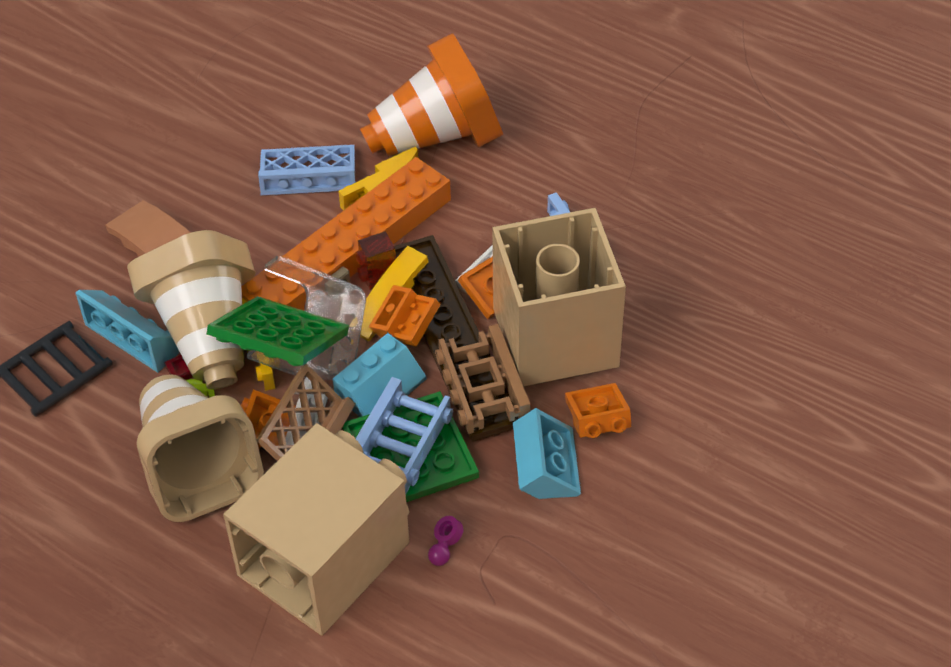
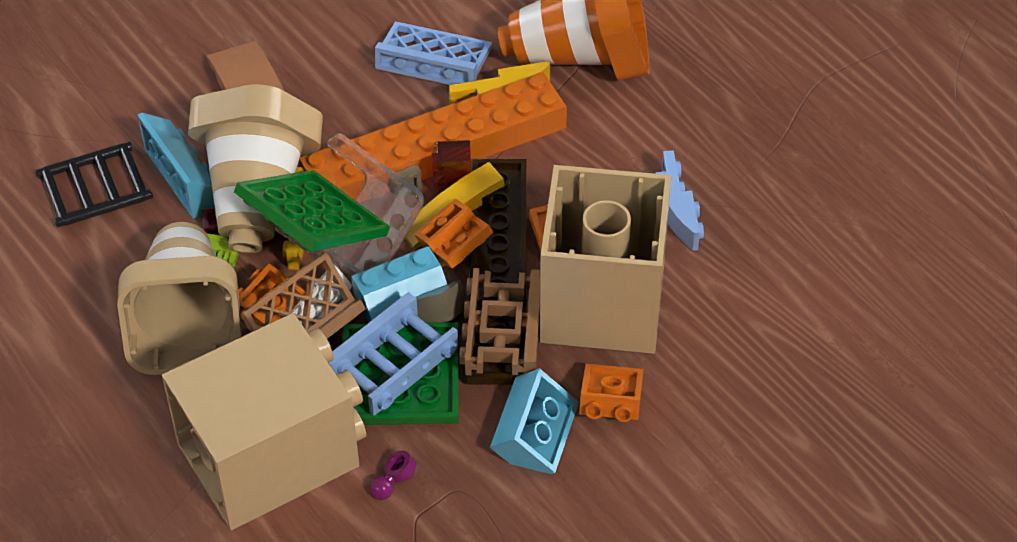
camera: 20 degrees right, 0 degrees up
none -> dark tan slope [416,280,467,323]

